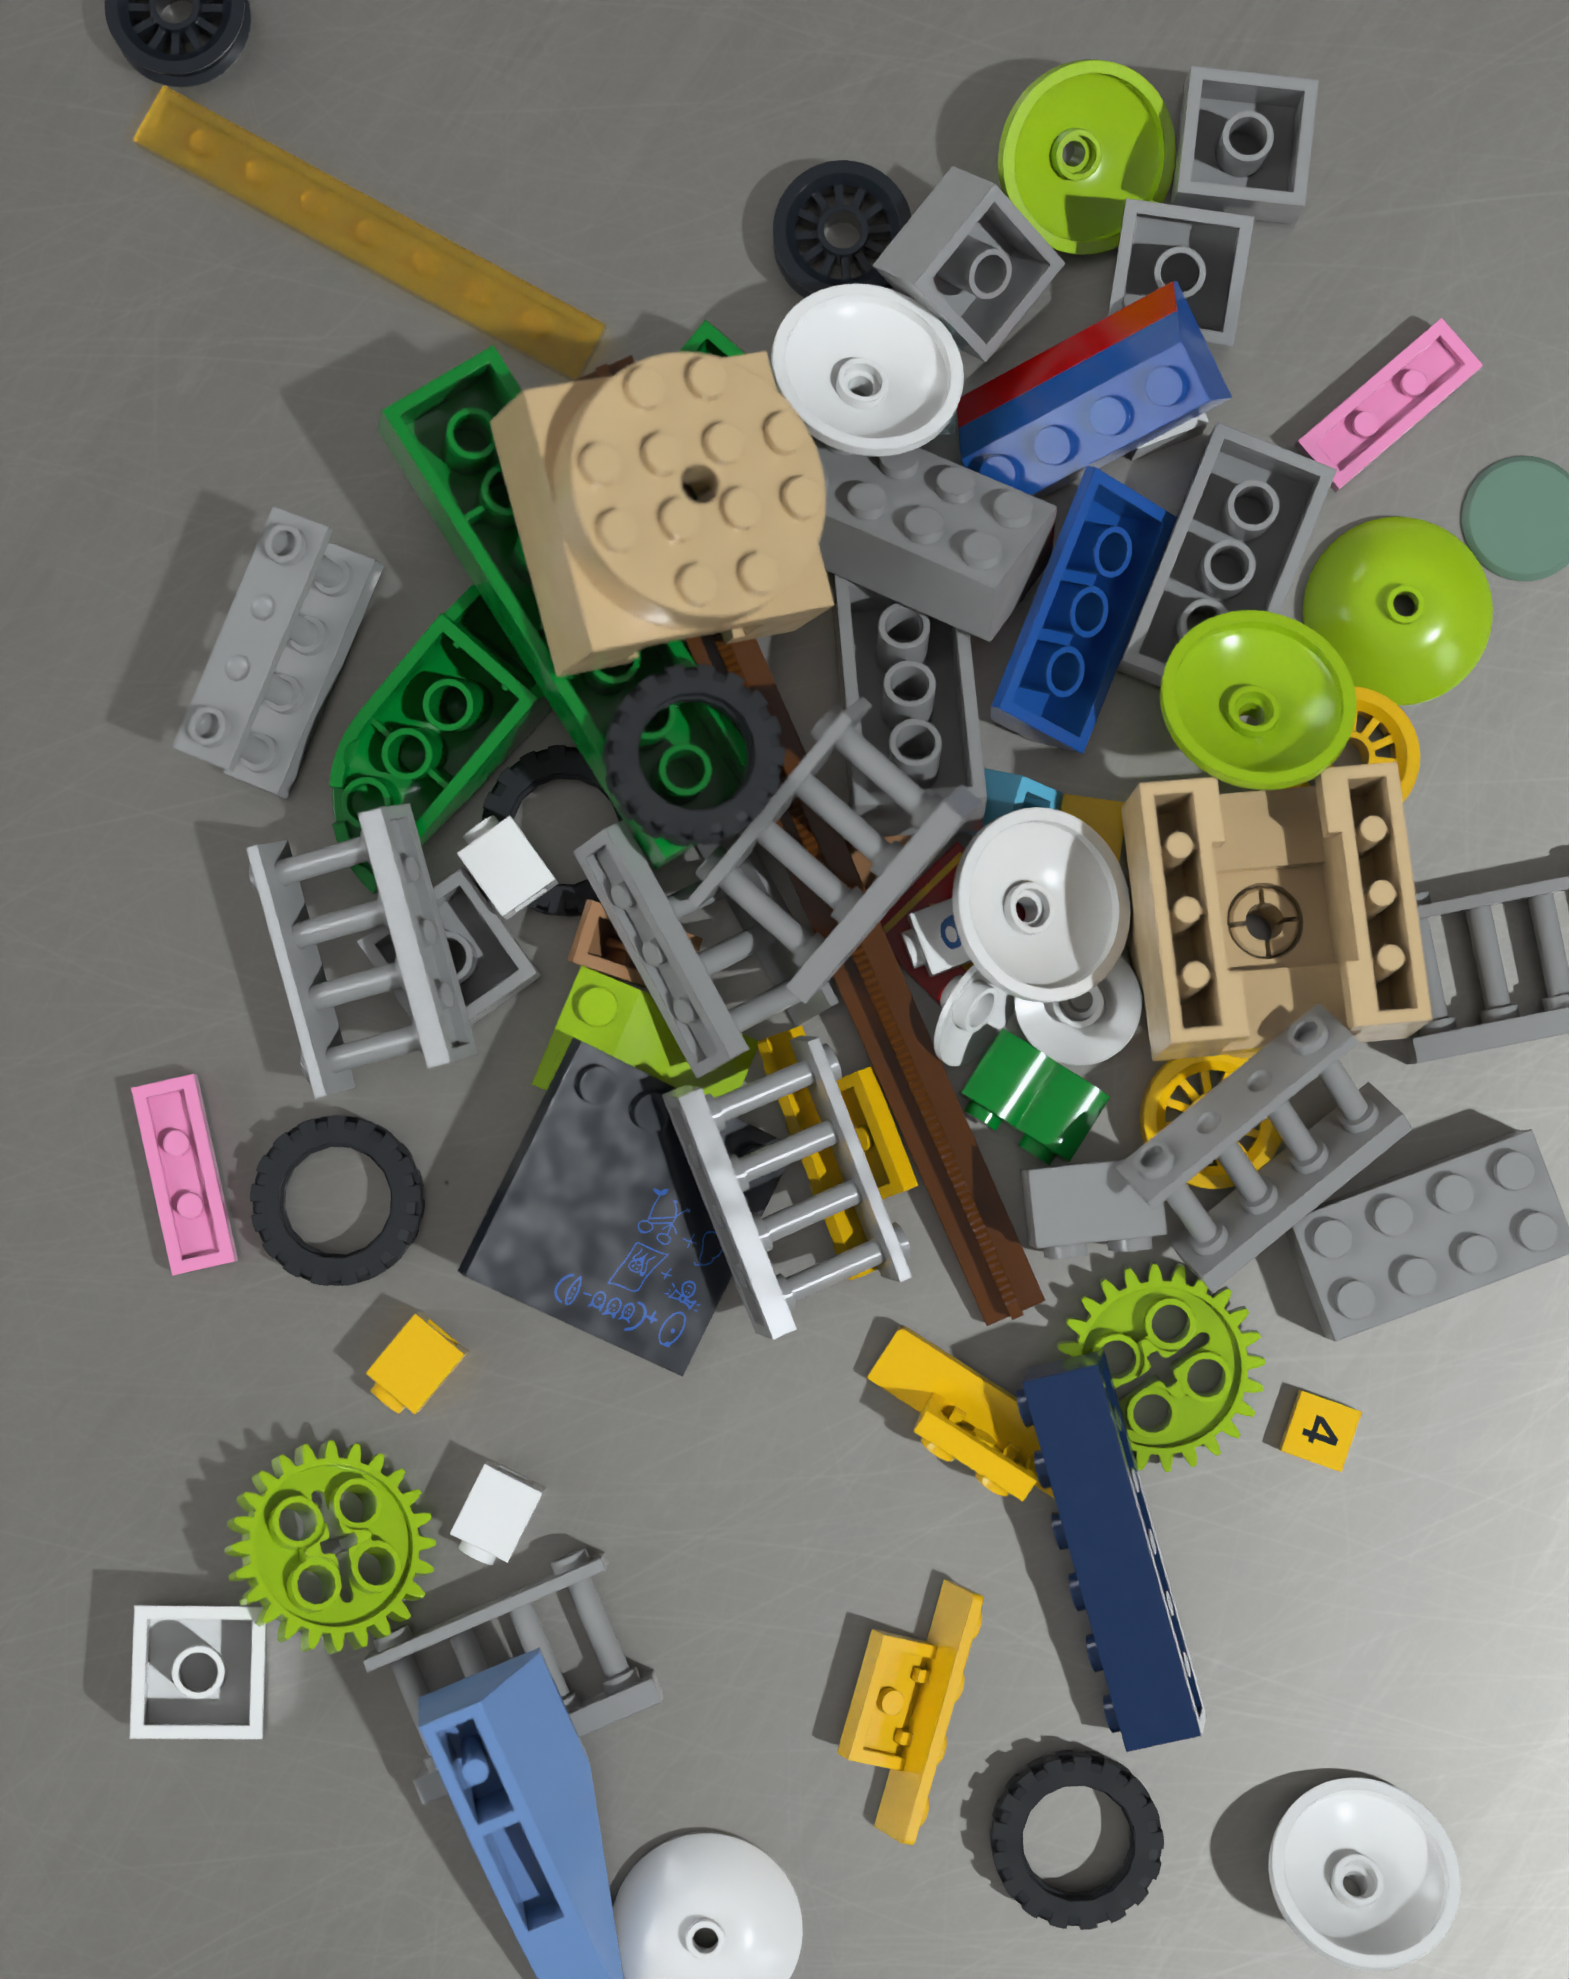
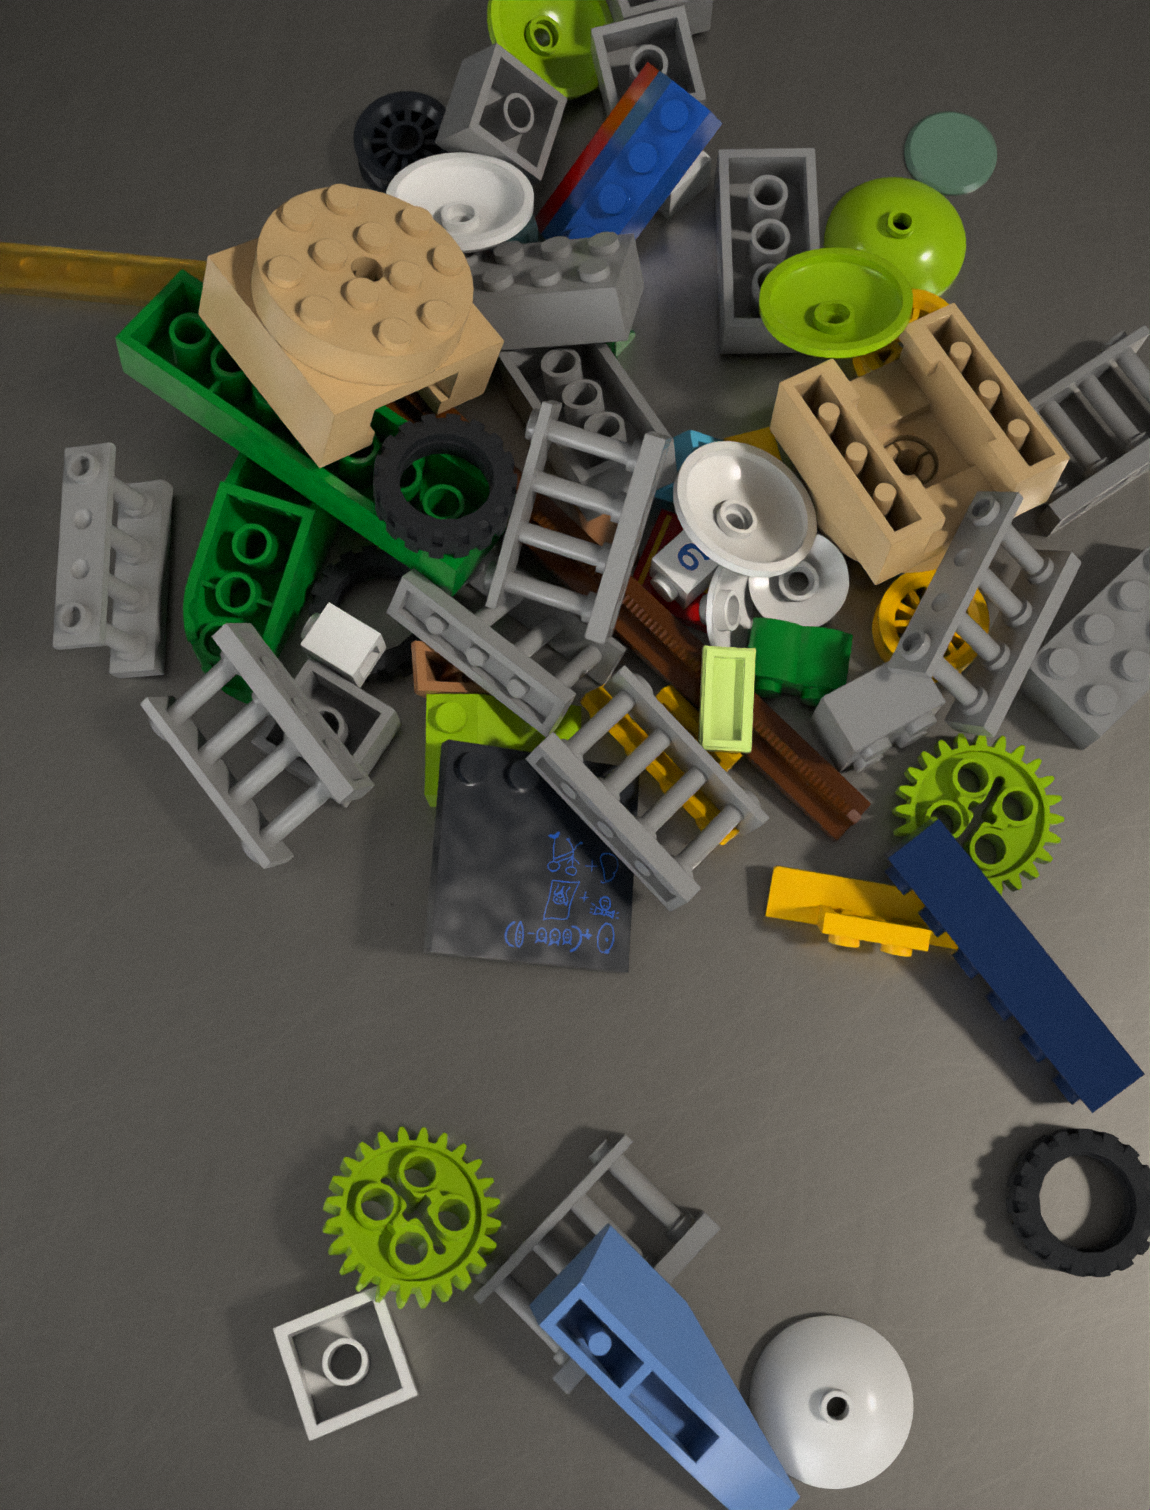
camera: 20 degrees left, 10 degrees down
bright pink plate [131,1074,238,1276] -> none
black tyre [250,1115,425,1286] -> none
yellow brick [366,1311,470,1414] -> none
white brick [450,1459,546,1565] -> none
yellow bracket [837,1579,984,1845] -> none
blue slope [990,466,1177,754] -> none
yellow tile [1278,1389,1362,1473] -> none
bright pink plate [1295,318,1483,493] -> none
none -> yellowish green tile [698,646,756,754]

